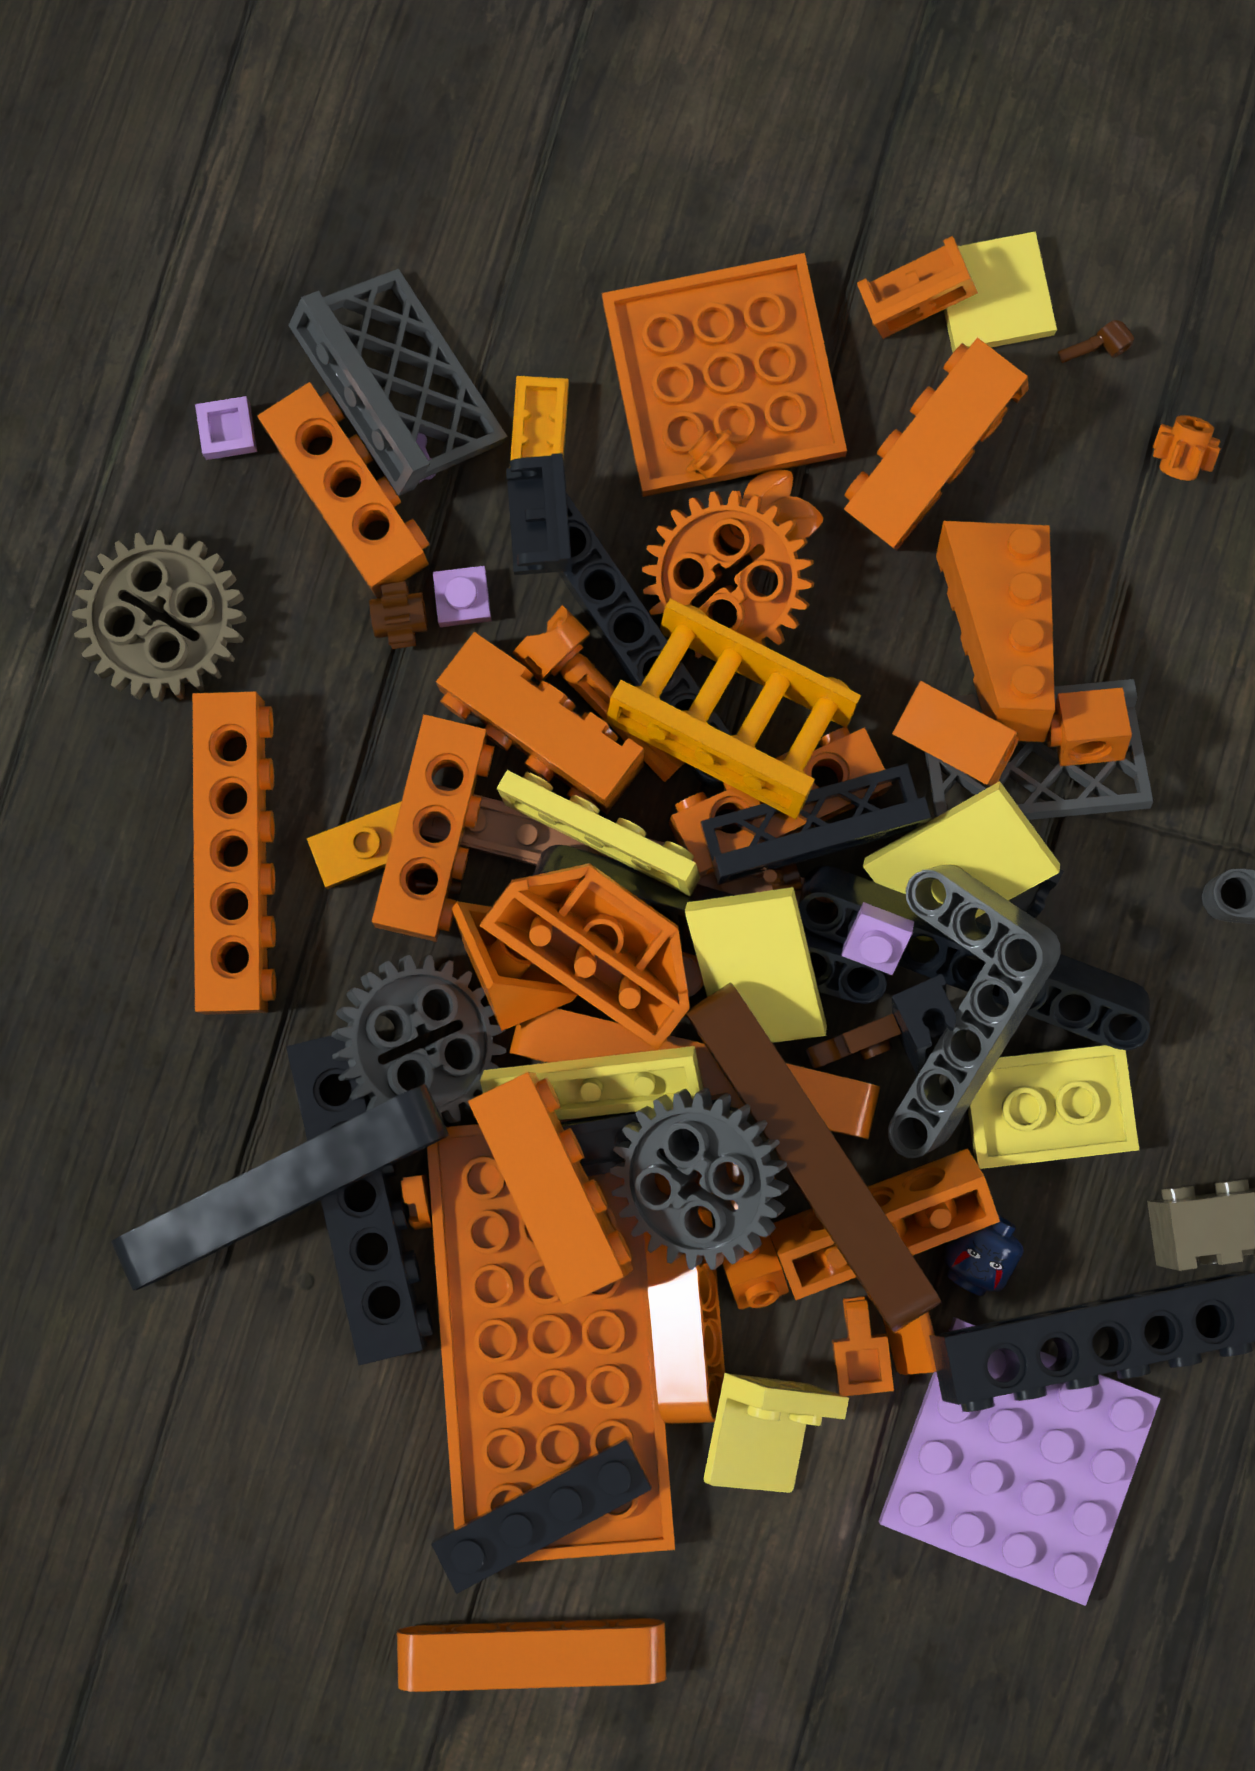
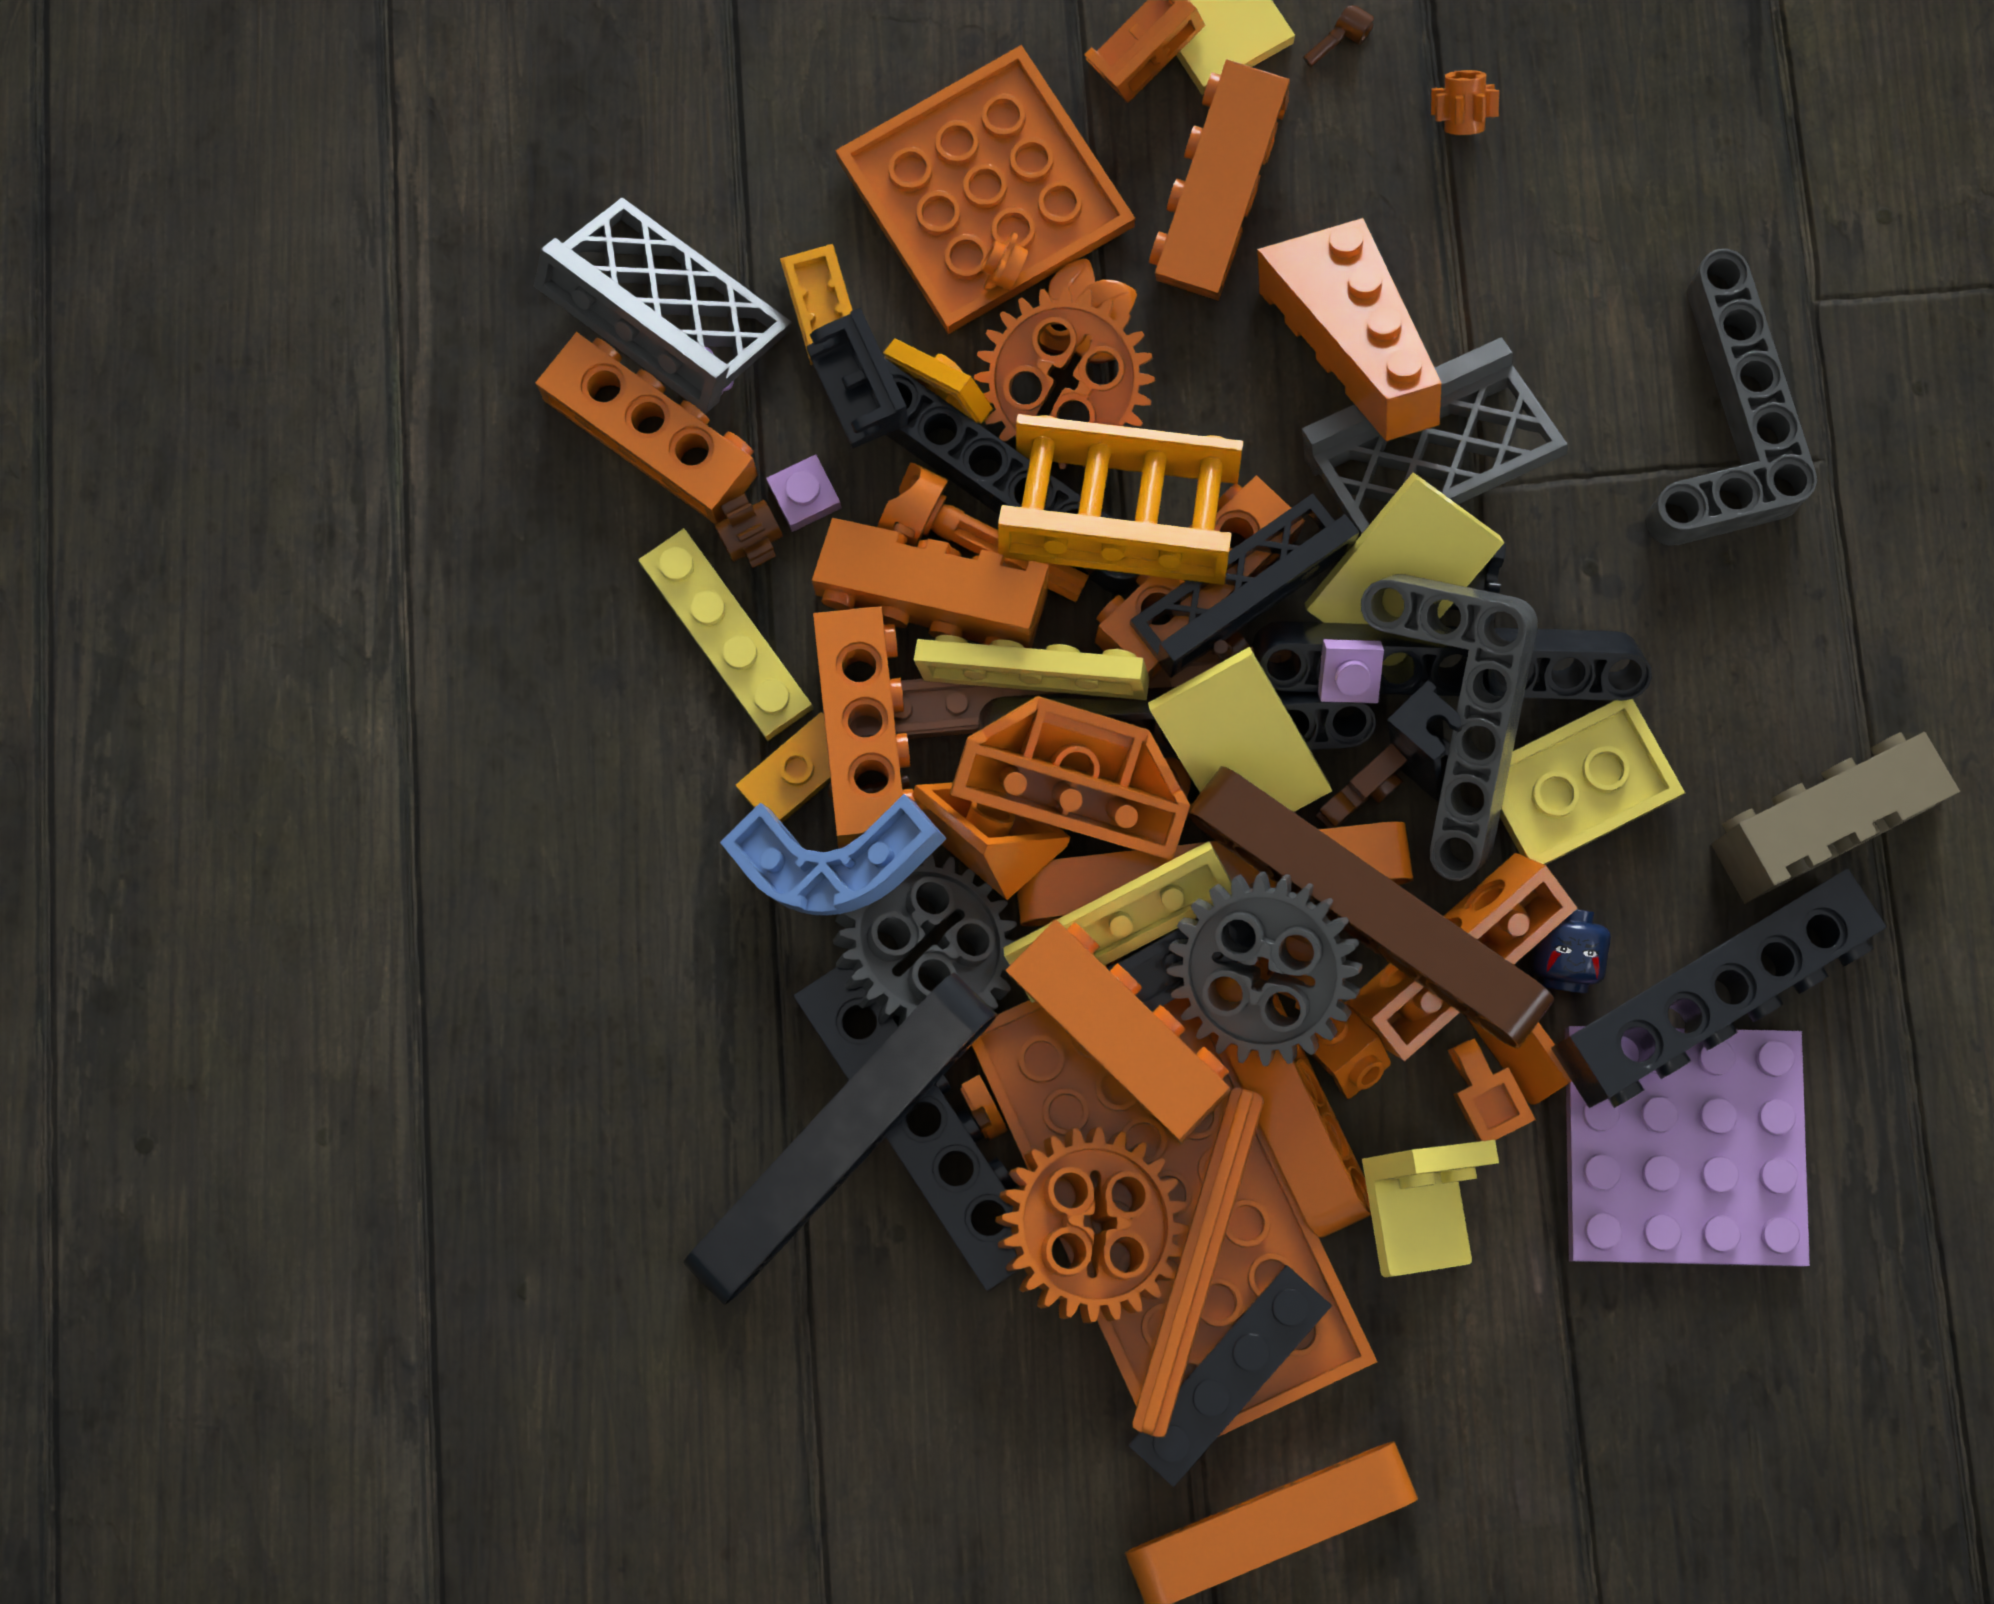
camera: 25 degrees left, 5 degrees down
dark tan gear [72,530,246,702] -> none
orange brick [192,692,277,1015] -> none
lavender plate [195,396,257,460] -> none
orange hinge [892,681,1020,786] -> none
orange brick [1046,687,1132,766] -> none
none -> light yellow plate [638,528,813,741]
none -> medium blue plate [720,794,946,915]
none -> light orange plate [883,338,993,423]
none -> orange gear [995,1126,1189,1323]
none -> orange axle [1132,1088,1264,1437]

